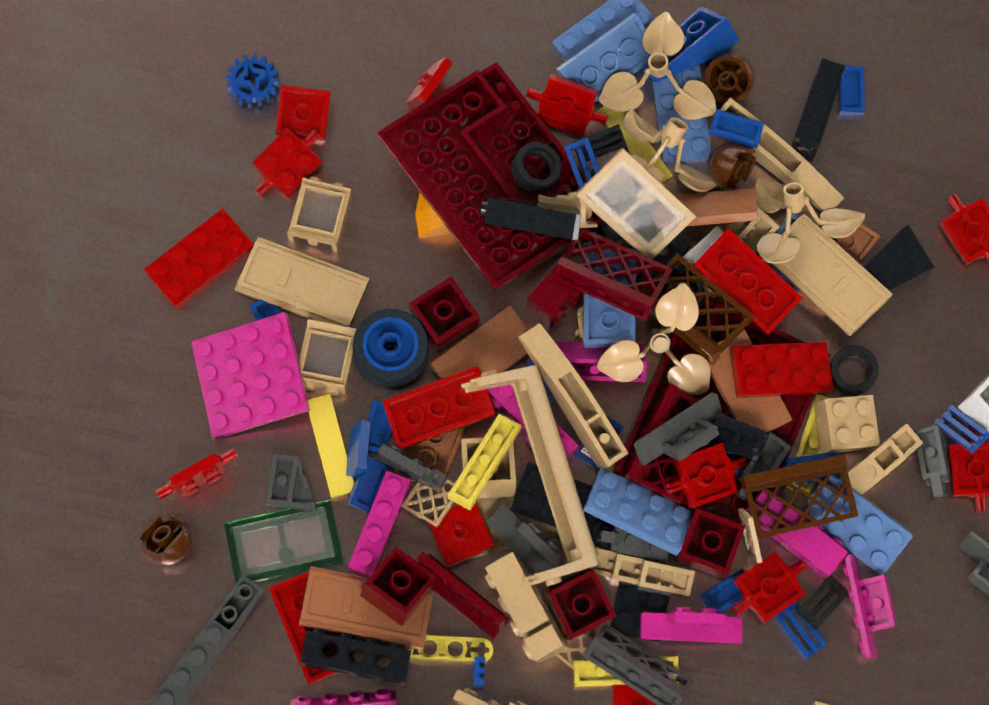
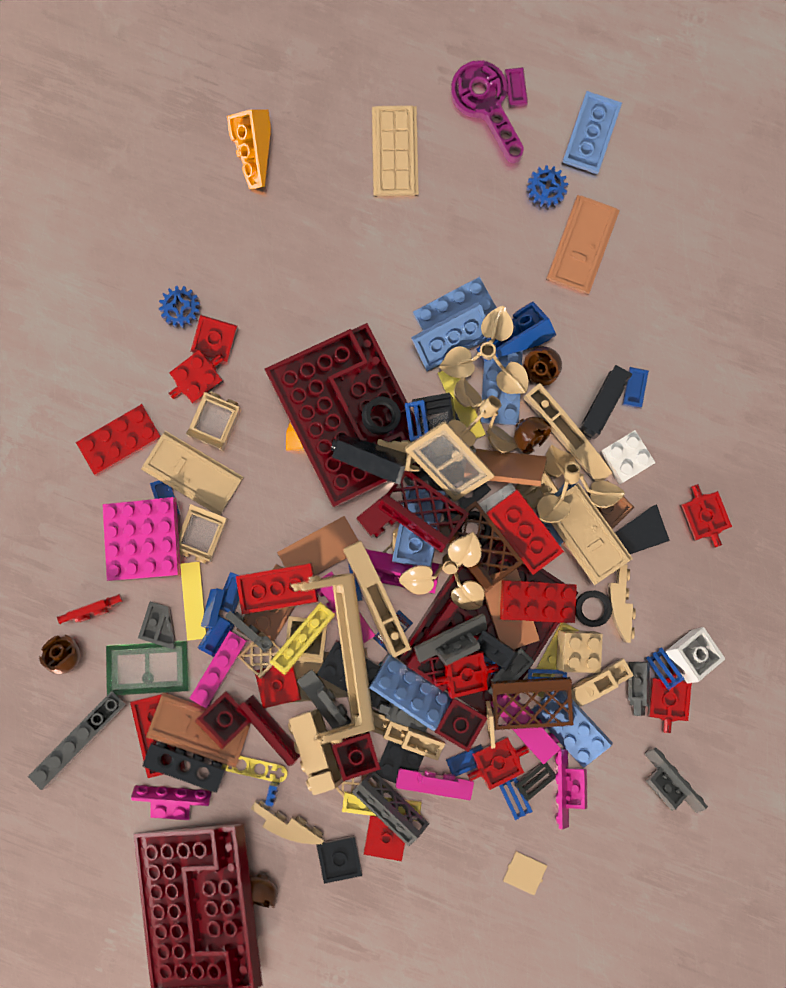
camera: 10 degrees right, 10 degrees up
wheel [352,308,429,389] -> none
red plate [405,57,452,109] -> none
dark red brick [409,276,480,352] -> none
red plate [526,74,608,137] -> none
blue tile [709,109,764,148] -> none
none -> white brick [599,430,656,485]
none -> tan slope [608,564,636,643]

